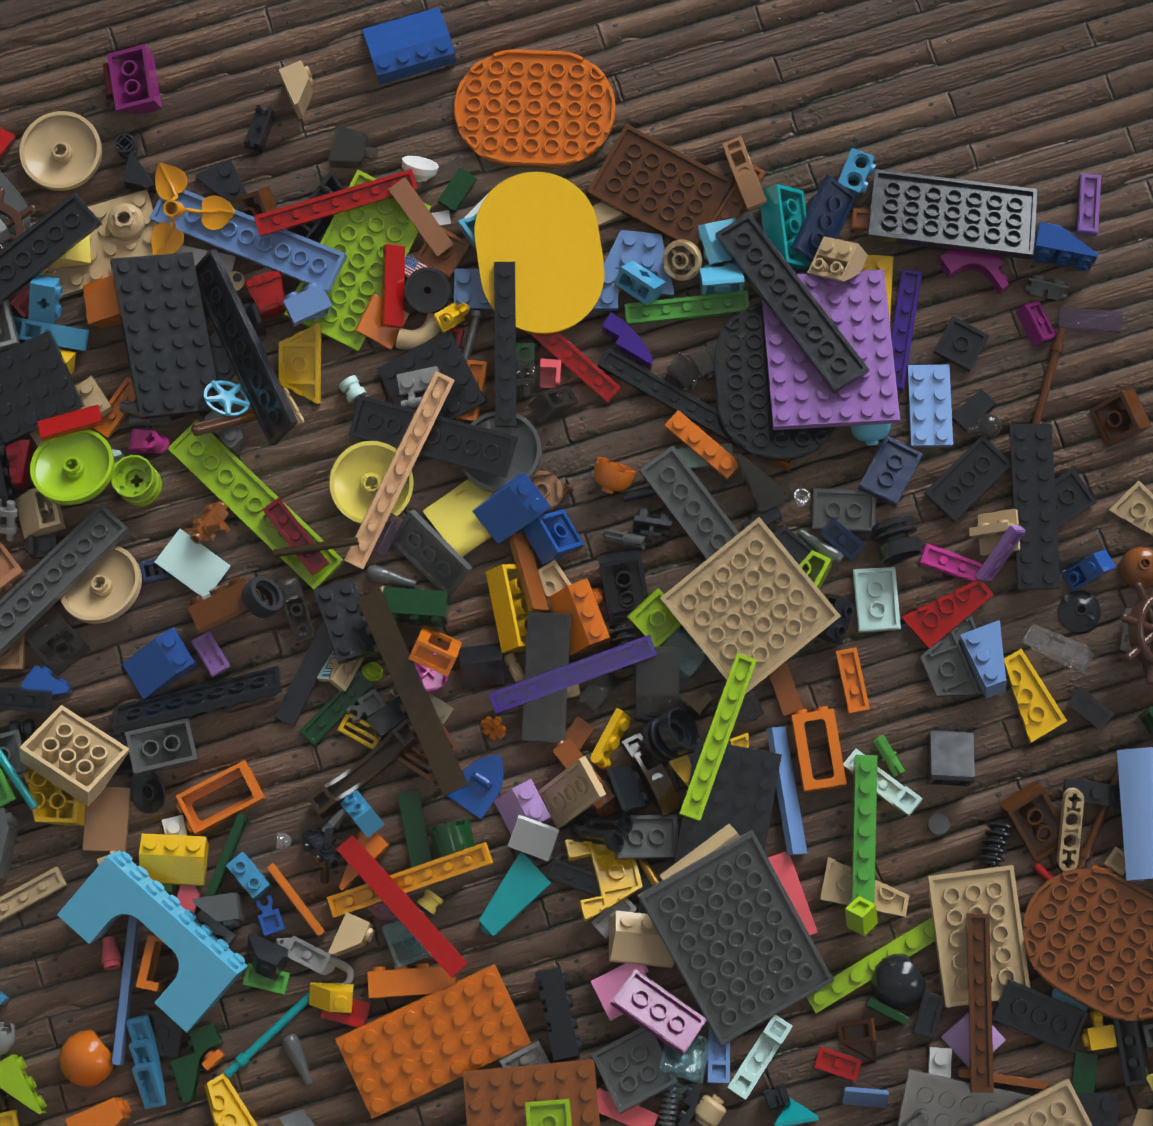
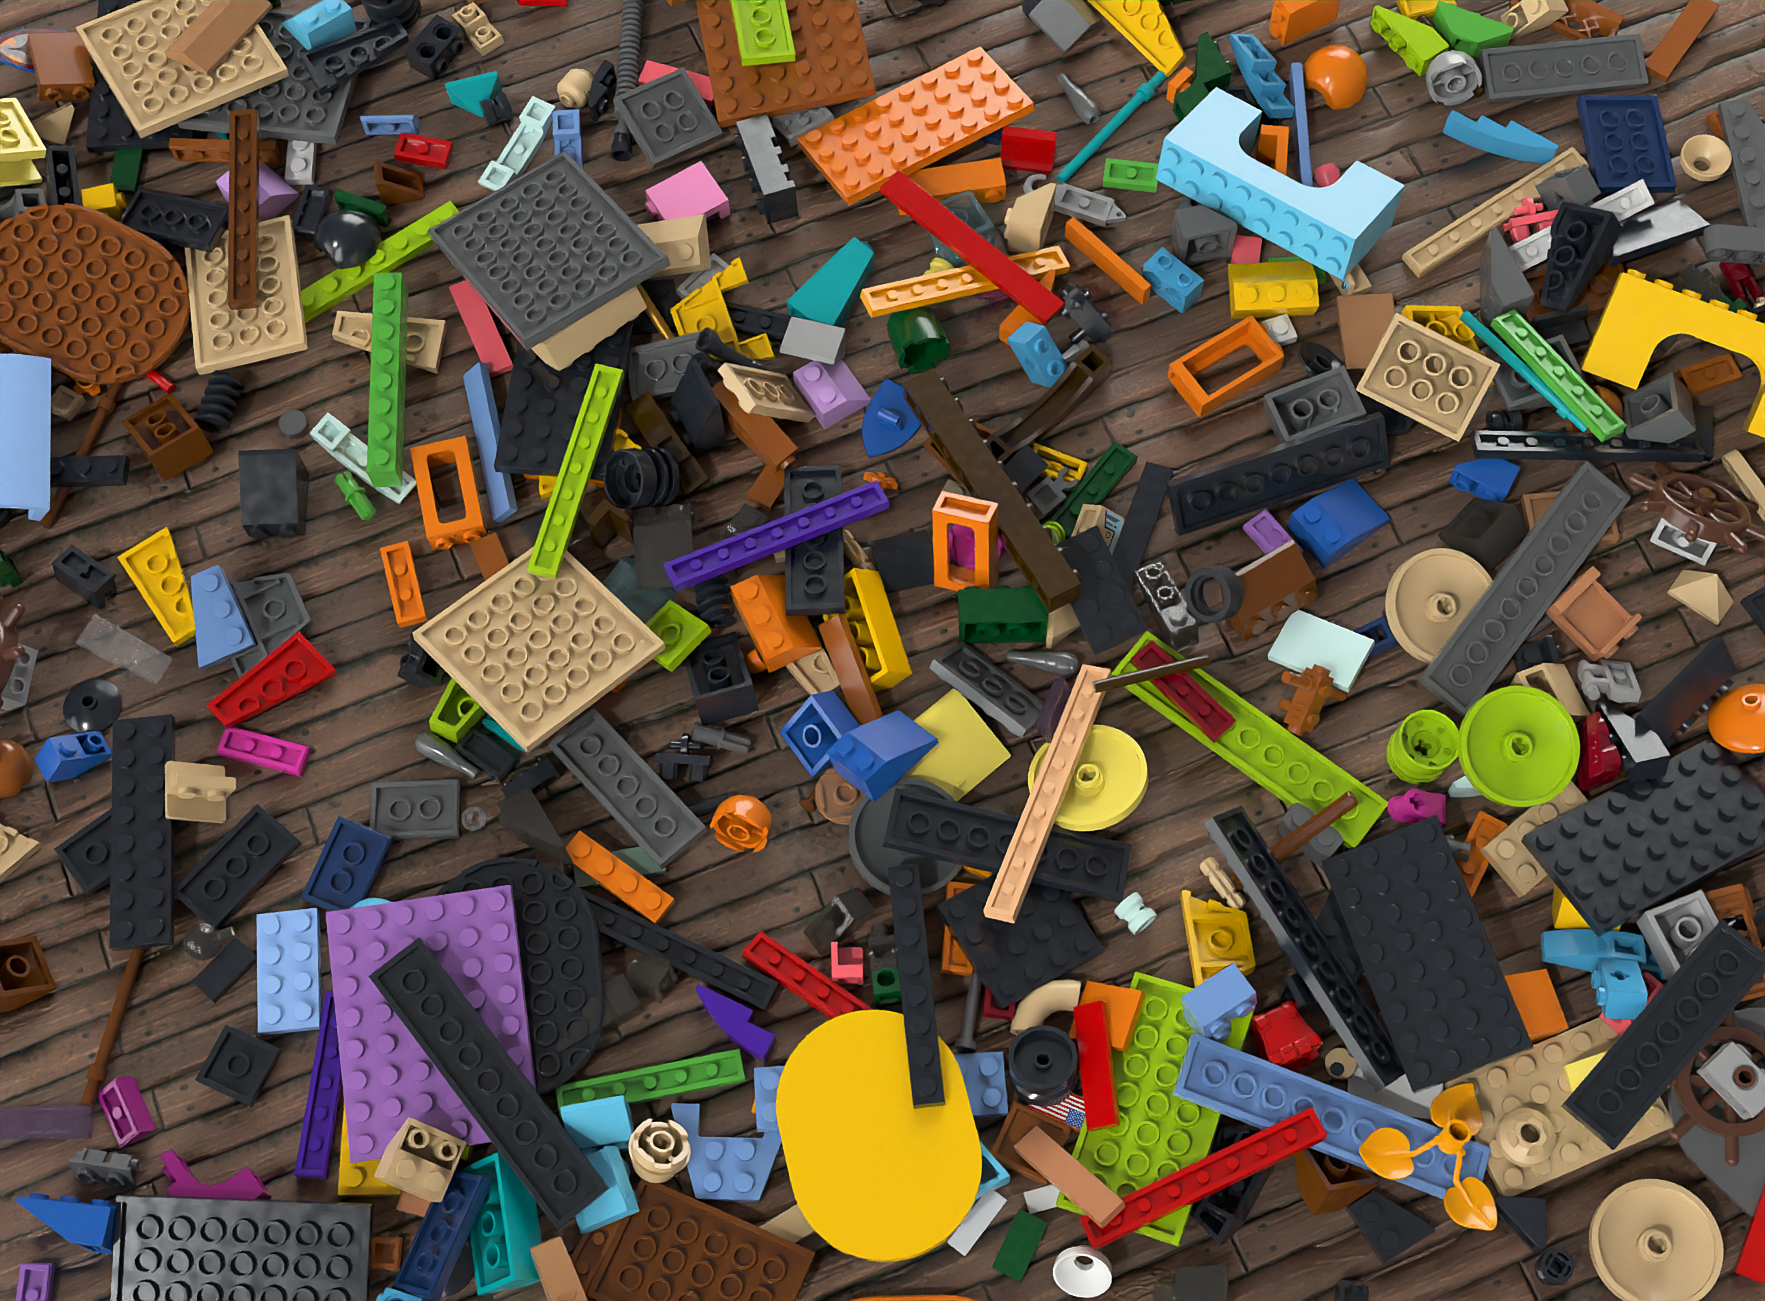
camera: 175 degrees right, 10 degrees down
red tile [37,404,103,442] -> none
medium azure wheel [203,380,250,416] -> none
dark green tile [206,813,248,896] -> none
black slope [247,933,289,981] -> none
blue plate [255,895,286,937] -> none
clear hinge [276,832,291,850] -> none
yellow slope [309,982,354,1013] -> none
light grey plate [397,366,439,409] -> none
dark green tile [397,789,432,868] -> none
yellow hinge [433,302,470,333] -> none
yellow plate [590,708,632,770] -> none
tile [610,969,707,1055] -> none
dark azure brick [614,260,666,305] -> none
clear light blue slope [659,1035,711,1084] -> none
dark blue plate [820,517,865,561] -> none
lime panel [845,896,878,936] -> none
light aqua tile [853,567,901,633] -> none
black wheel [871,515,923,564] -> none
medium lavender tile [976,525,1026,581] -> none
tan beam [1057,788,1084,871] -> none

